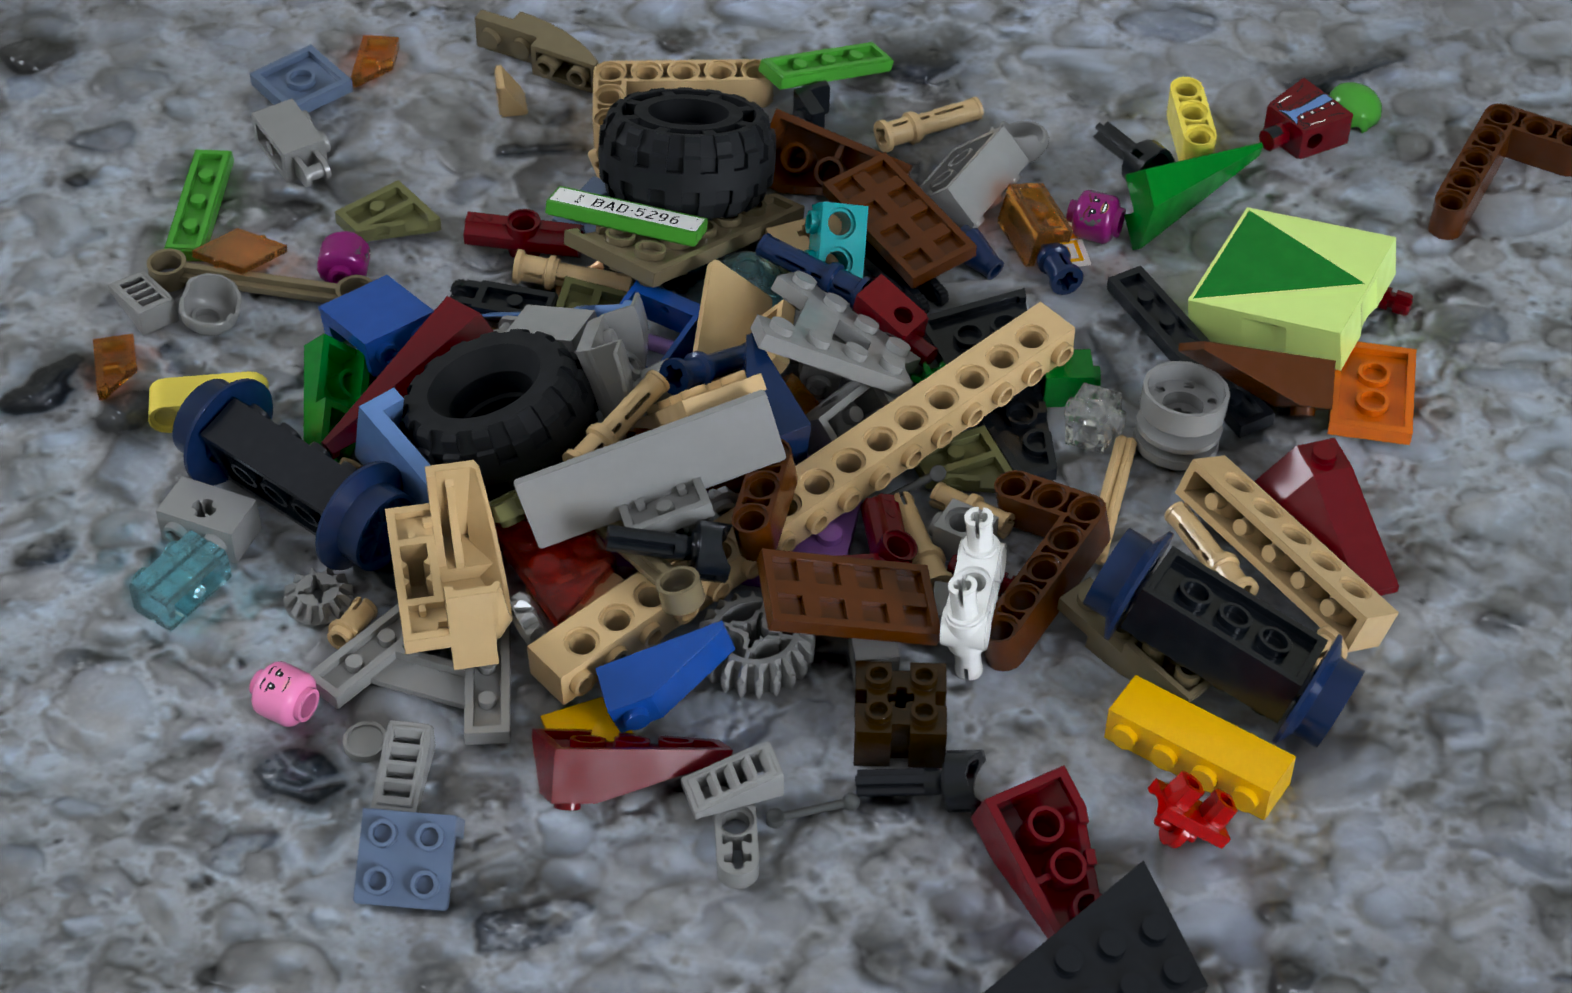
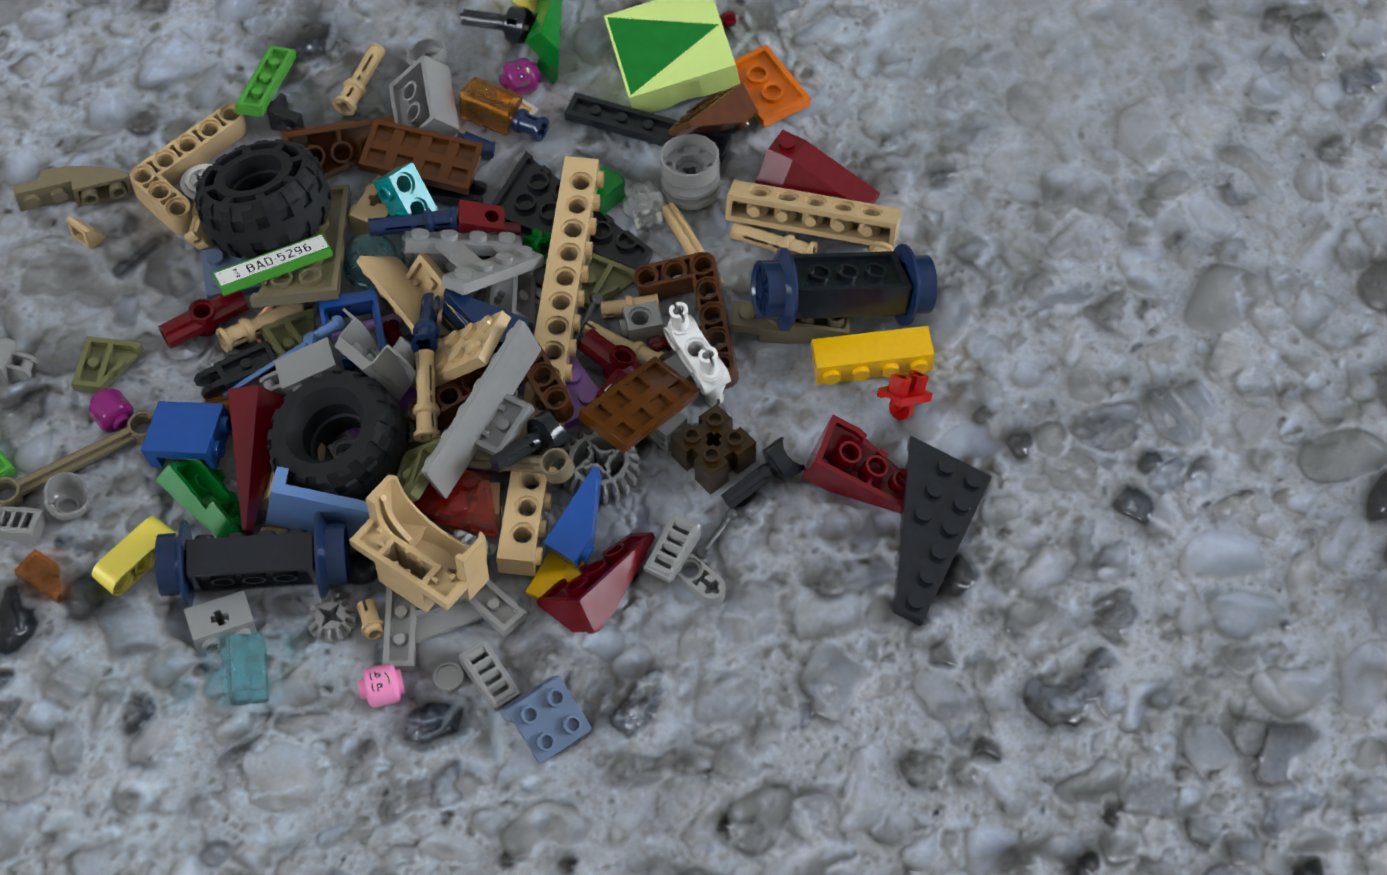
camera: 40 degrees left, 10 degrees up
clear orange piece [192,228,287,275] -> none

